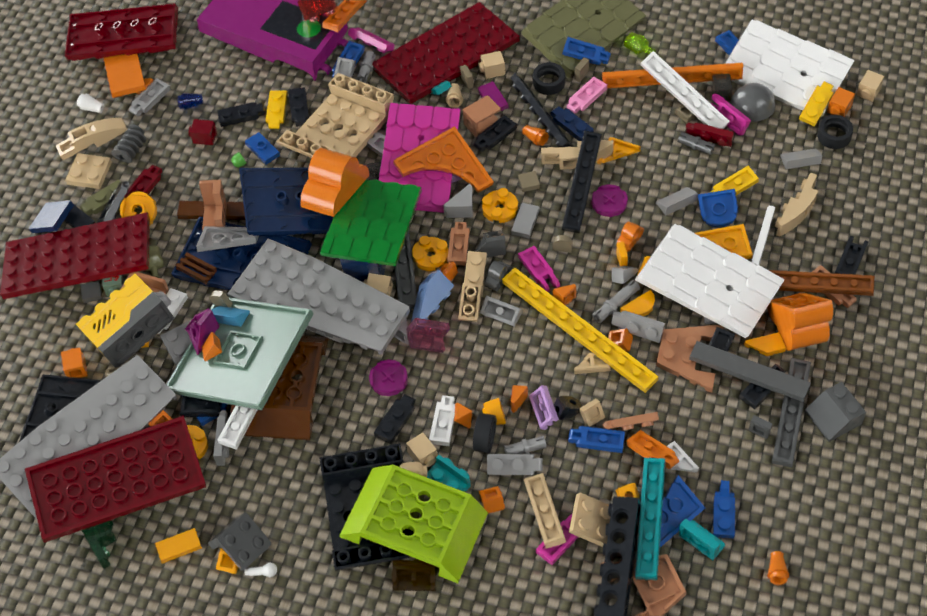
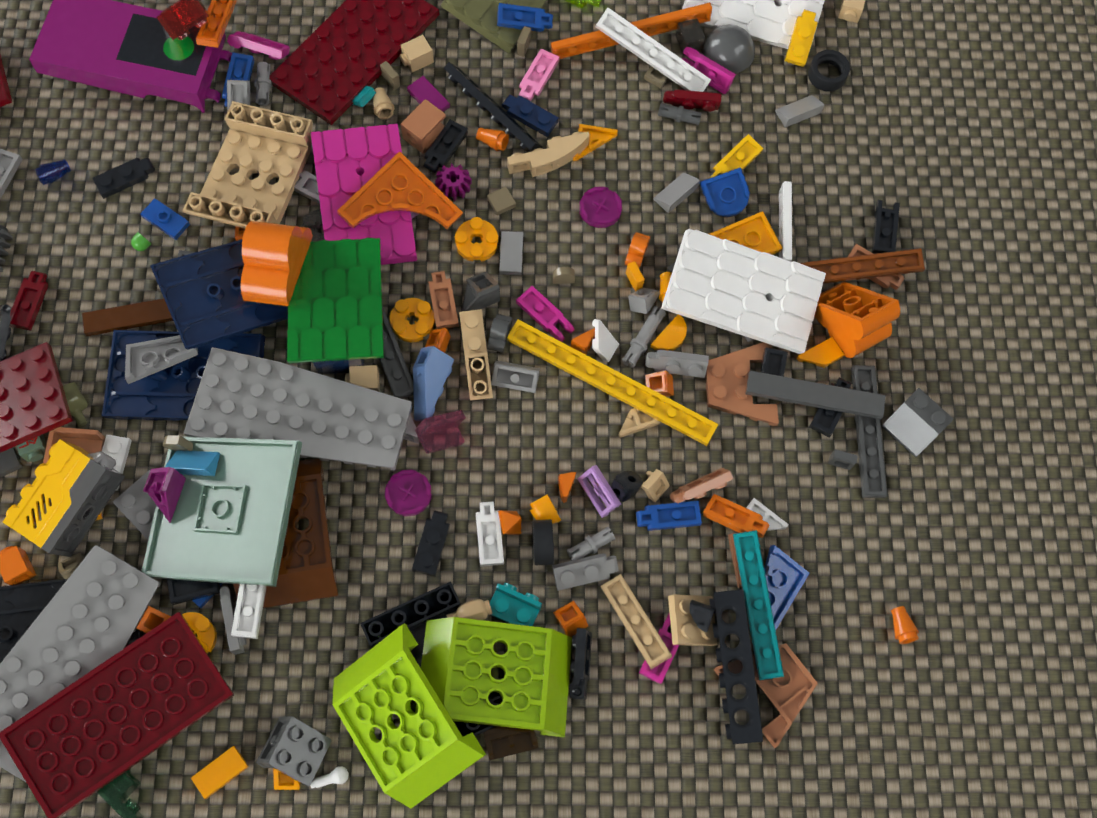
camera: 25 degrees left, 15 degrees up
light orange plate [120,192,157,226] -> none
reddish brown tile [175,252,217,284] -> none
dark red brick [188,119,217,146] -> none
nougat panel [199,180,227,230] -> none
orange slope [202,332,222,362] -> none
yellow hinge [266,90,288,129] -> none
black hinge [288,87,309,127] -> none
tan brick [406,432,437,467] -> none
light grey slope [444,184,473,218] -> none
black tyre [533,62,565,95] -> none
black tile [562,131,602,233] -> none
light orange piece [615,483,640,498] -> none
teal bracket [679,518,725,561] -> none
blue hinge [713,480,735,539] -> none
tan slope [775,173,818,236] -> none
orange brick [827,87,855,117] -> none
none -> lime slope [332,623,486,809]
none -> magenta gear [435,163,472,201]
none -> black hinge [569,628,592,700]
none -> white tile [592,319,619,362]
none -> black tile [689,600,715,632]

